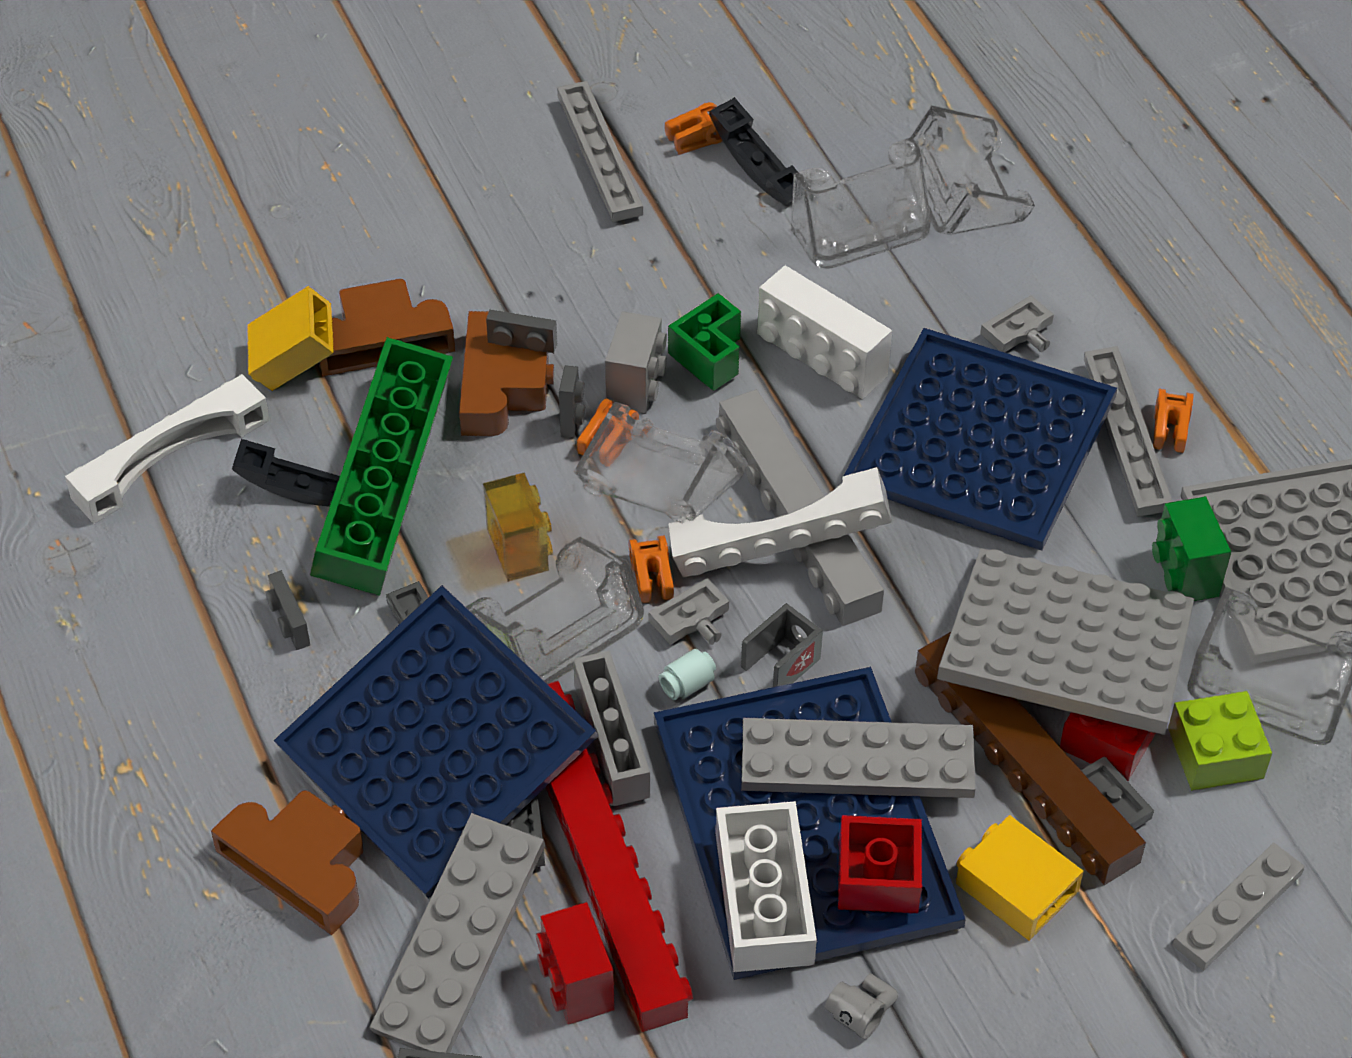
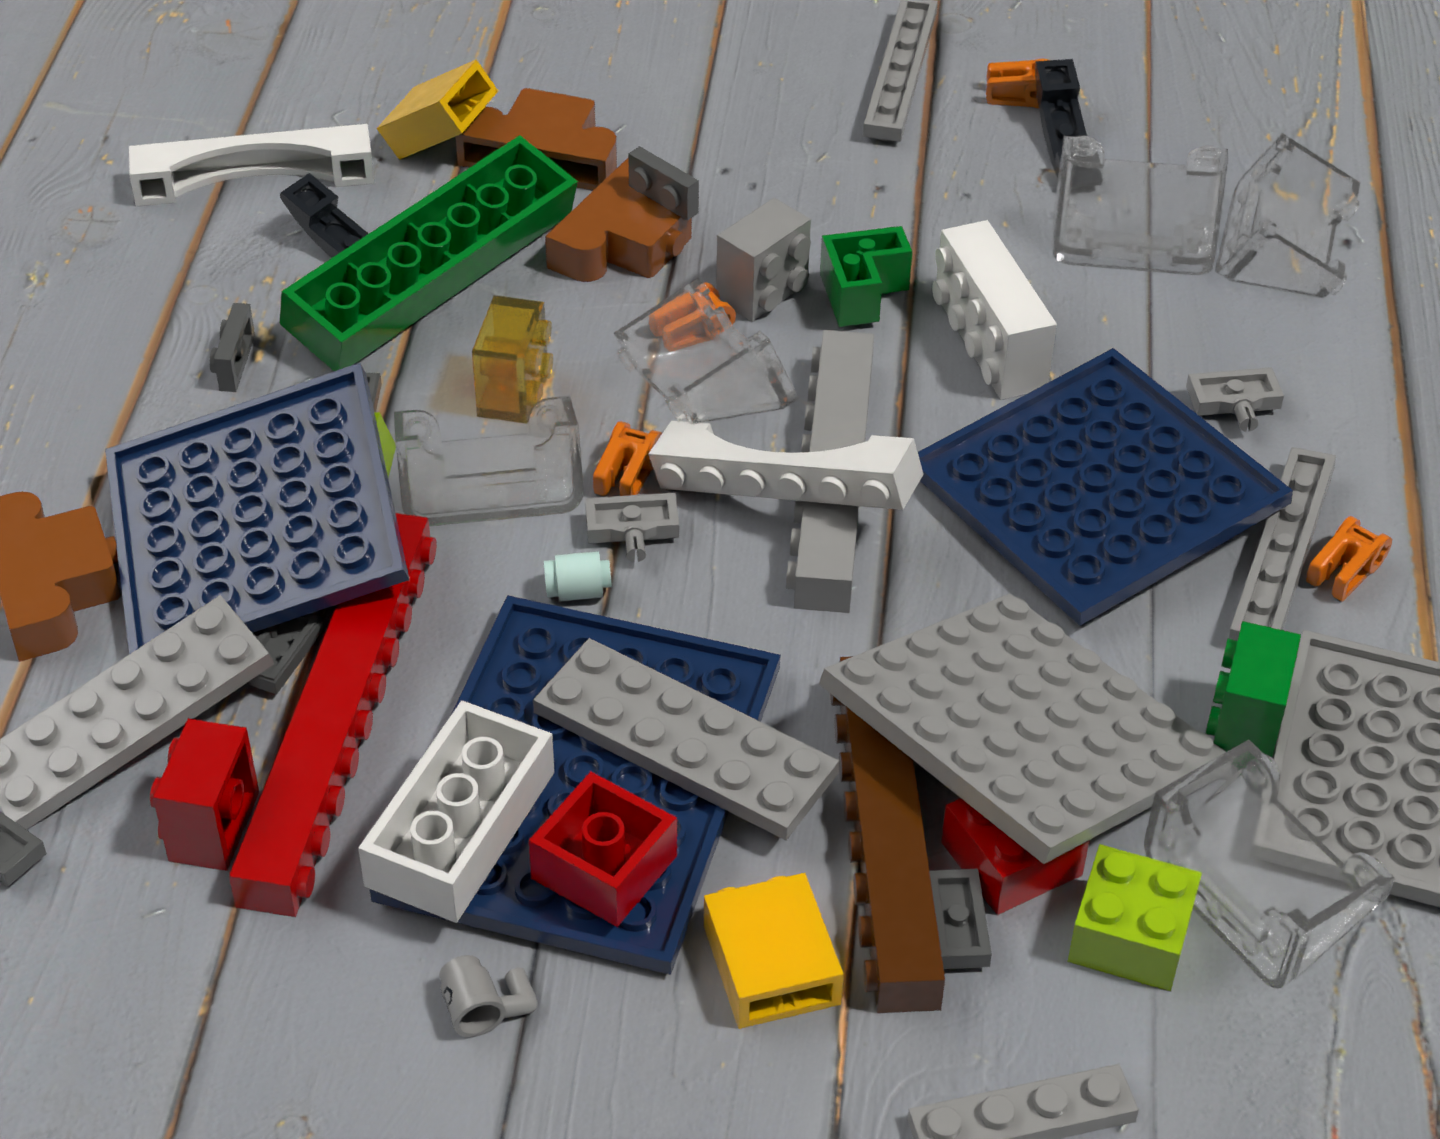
camera: 30 degrees right, 5 degrees down
dark grey plate [559,365,585,438] -> none
light grey brick [573,650,650,806] -> none
dark grey piece [741,603,823,687] -> none

